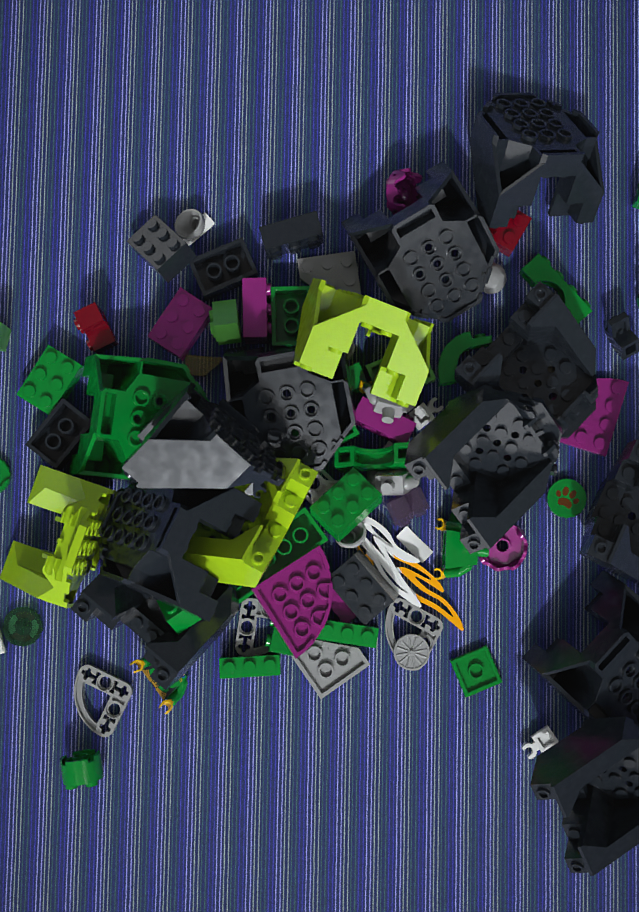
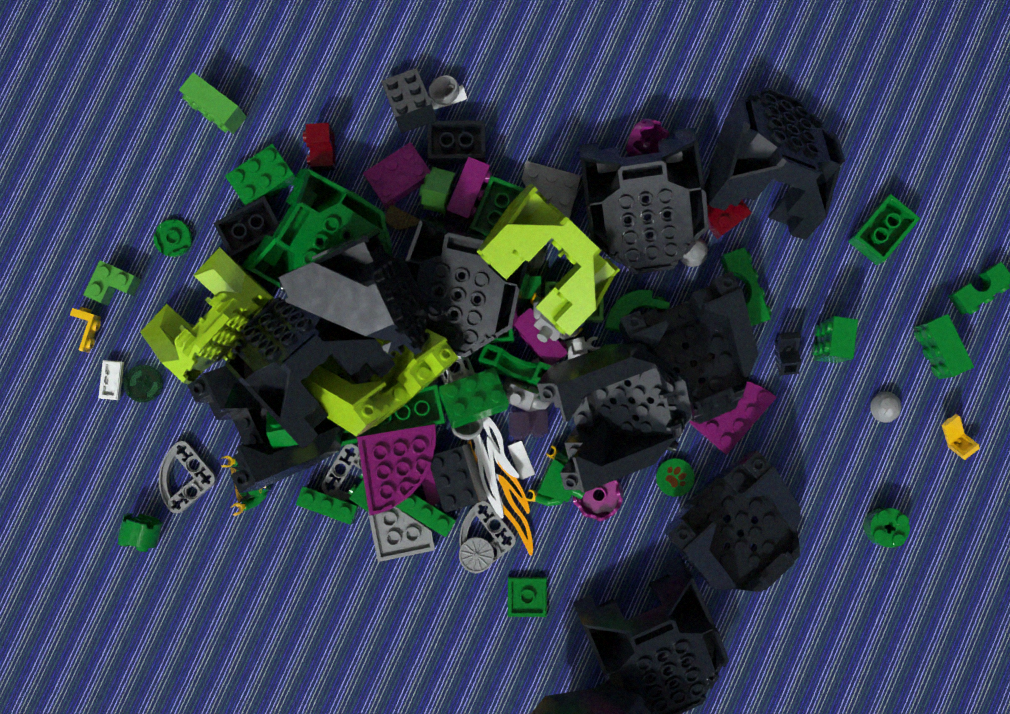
camera: 20 degrees right, 0 degrees up
black brick [259,211,323,260] -> none
white plate [521,725,559,759] -> none

